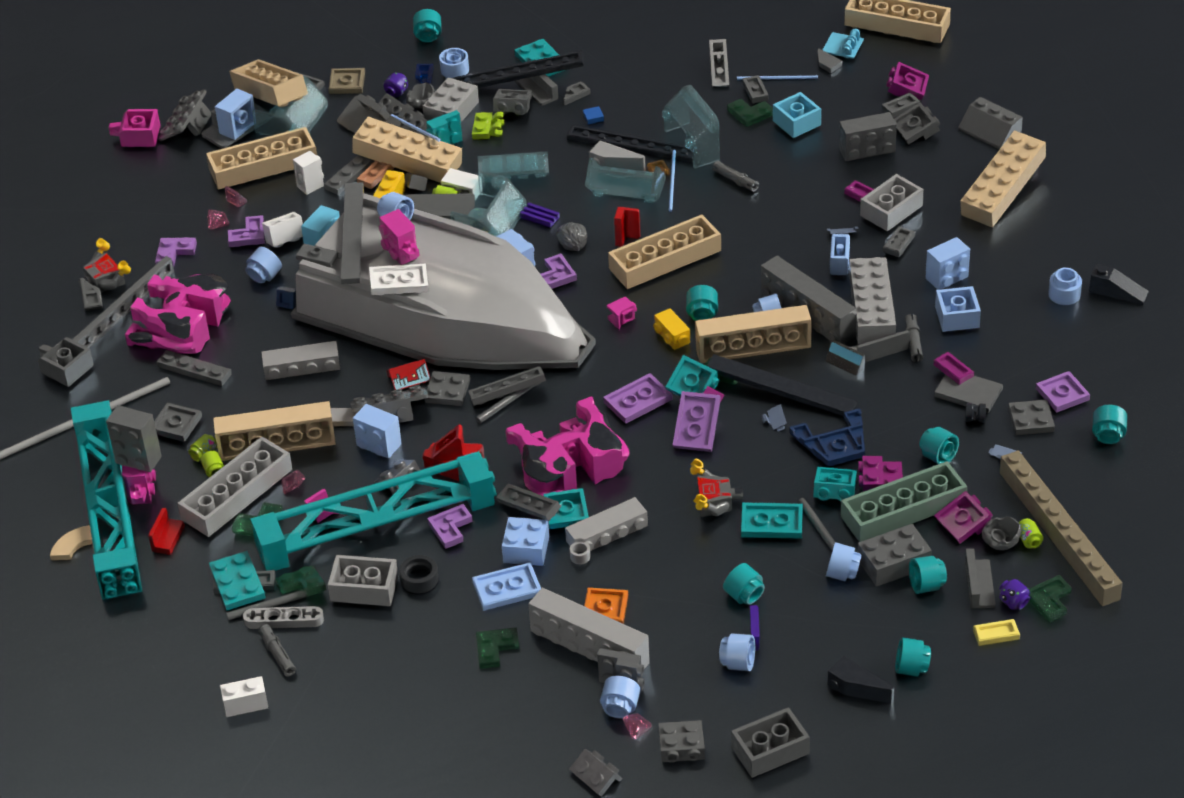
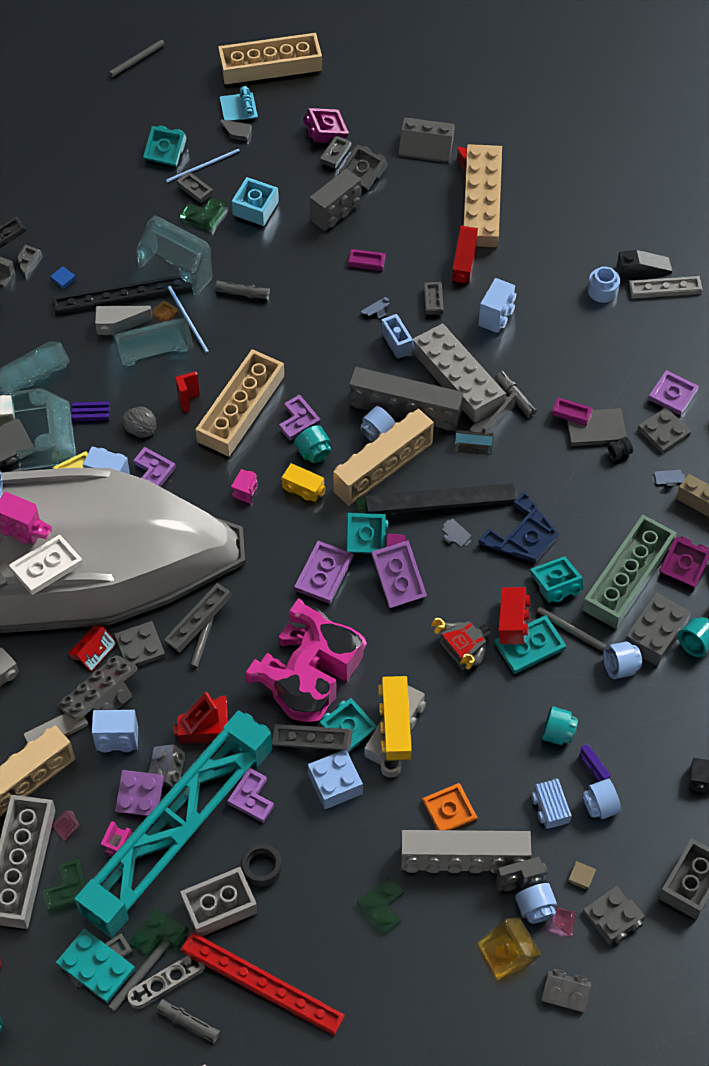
camera: 35 degrees left, 15 degrees up
light blue tile [472,562,541,611] -> none
light grey slope [709,39,729,88] -> none
magenta plate [858,456,903,492] -> none
light grey brick [860,174,924,231] -> none
teal piece [919,427,959,464] -> none
light blue brick [935,286,981,332] -> none
none -> medium lavender plate [115,770,164,816]
none -> teal plate [143,125,187,167]
none -> red tile [181,932,345,1036]
none -> medium lavender plate [279,395,321,441]
none -> yellow brick [378,676,411,760]
none -> red slope [452,226,478,283]
none -> clear yellow slope [477,918,542,981]
none -> red brick [499,587,530,644]
none -> light blue brick [531,779,572,829]
none -> dark tan tile [568,861,596,890]
none -> light grey tile [629,276,703,299]

